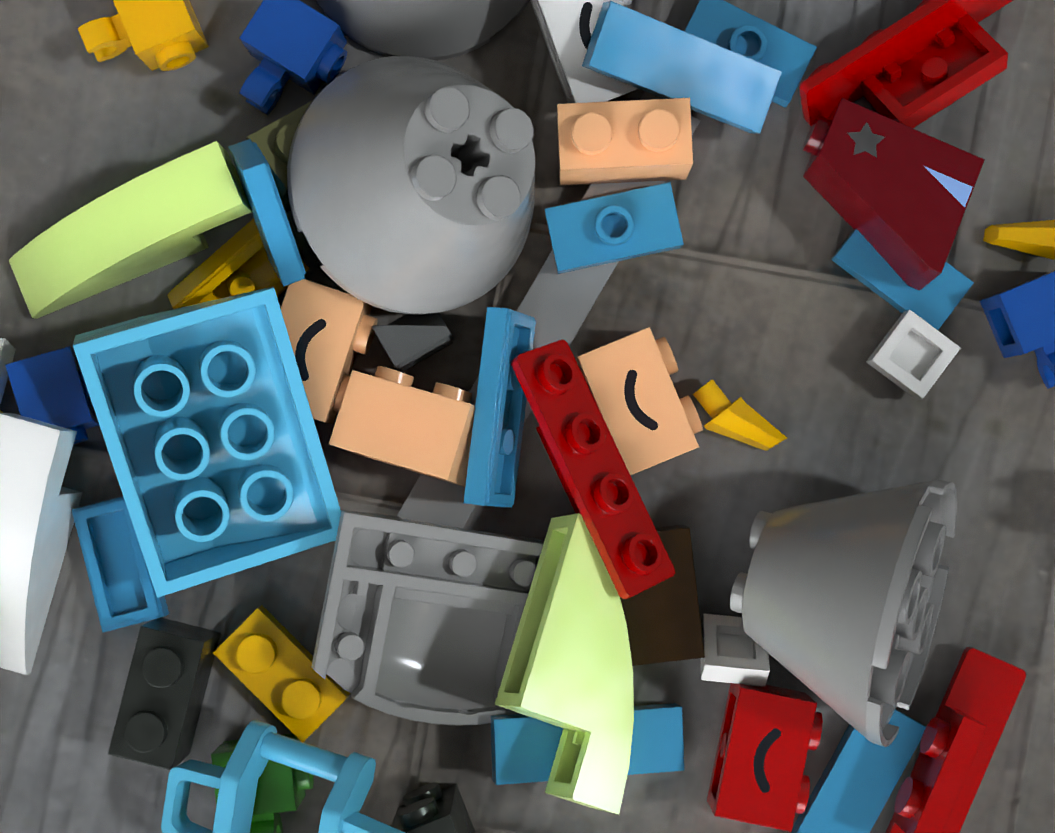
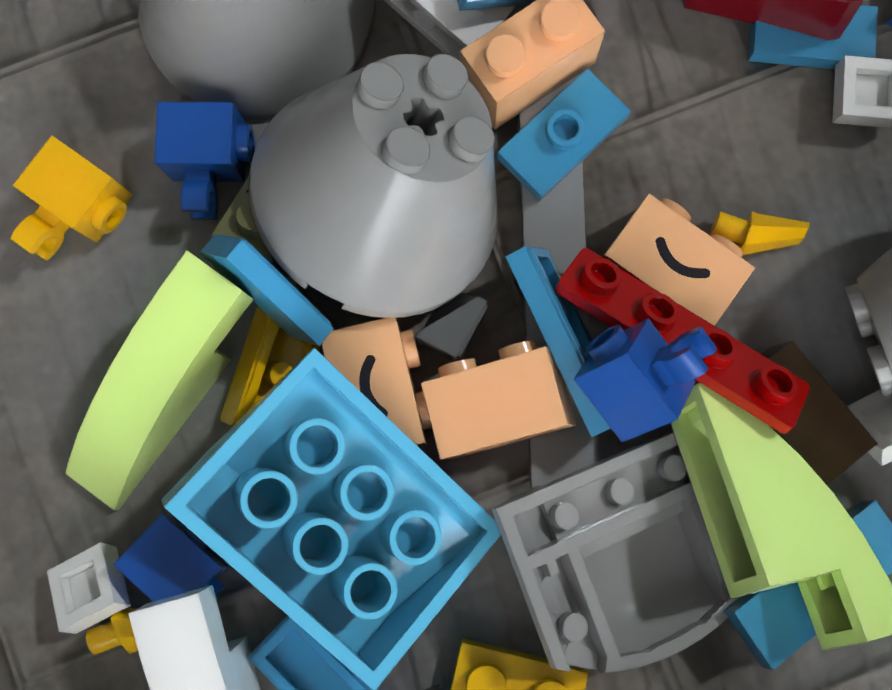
camera: 30 degrees left, 5 degrees down
none -> blue brick [574,318,717,442]

